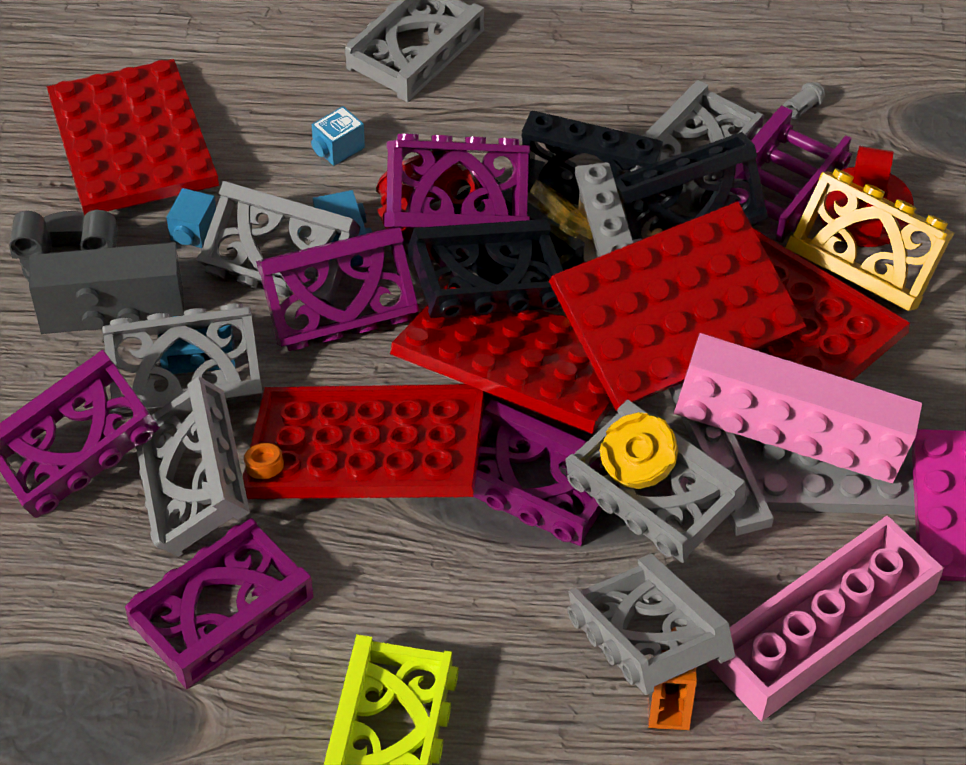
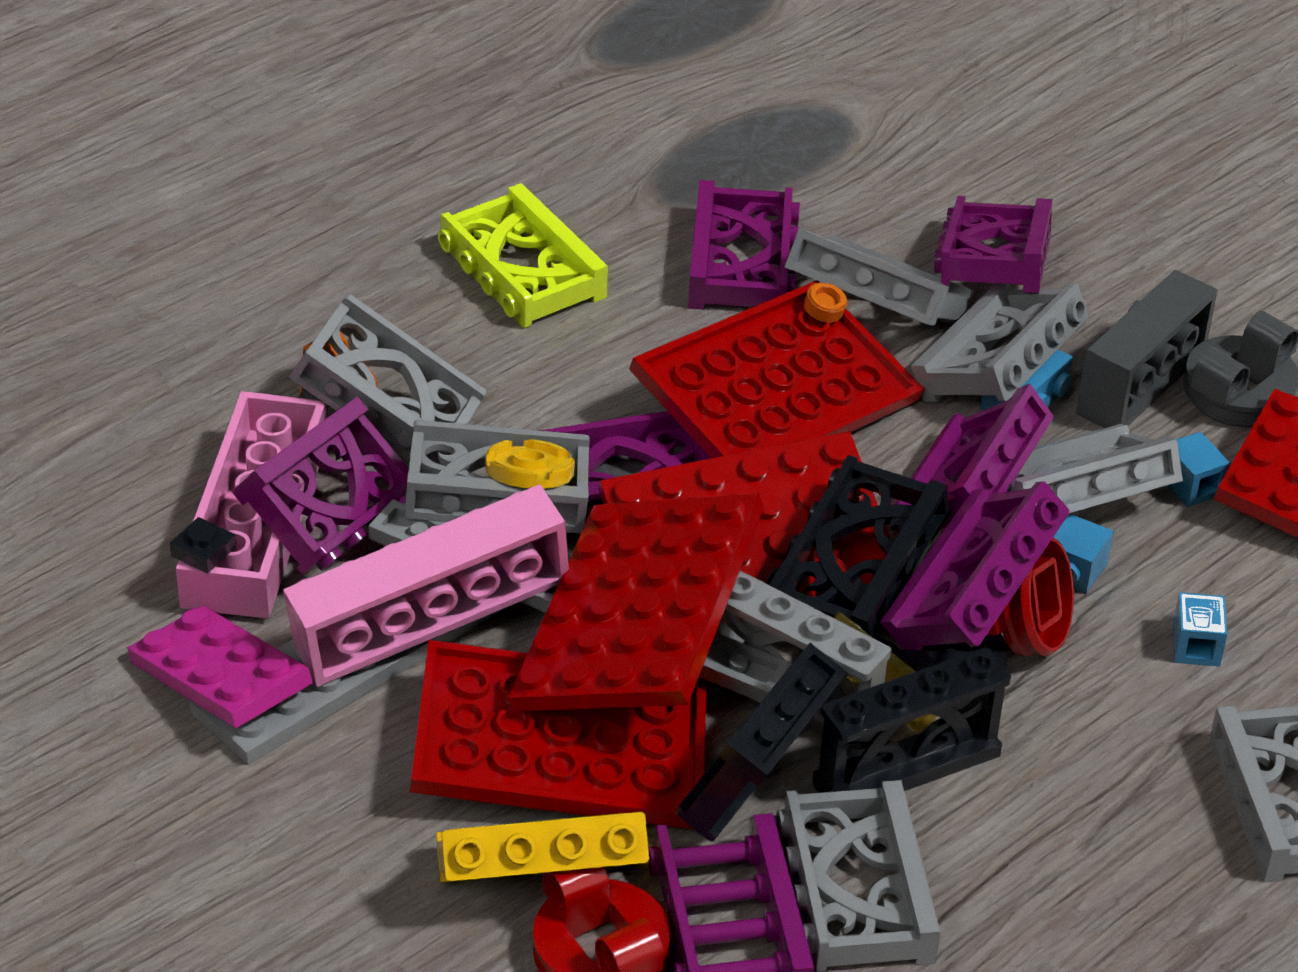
camera: 135 degrees right, 10 degrees down
none -> black plate [170,517,236,574]
none -> magenta fence [232,396,409,575]

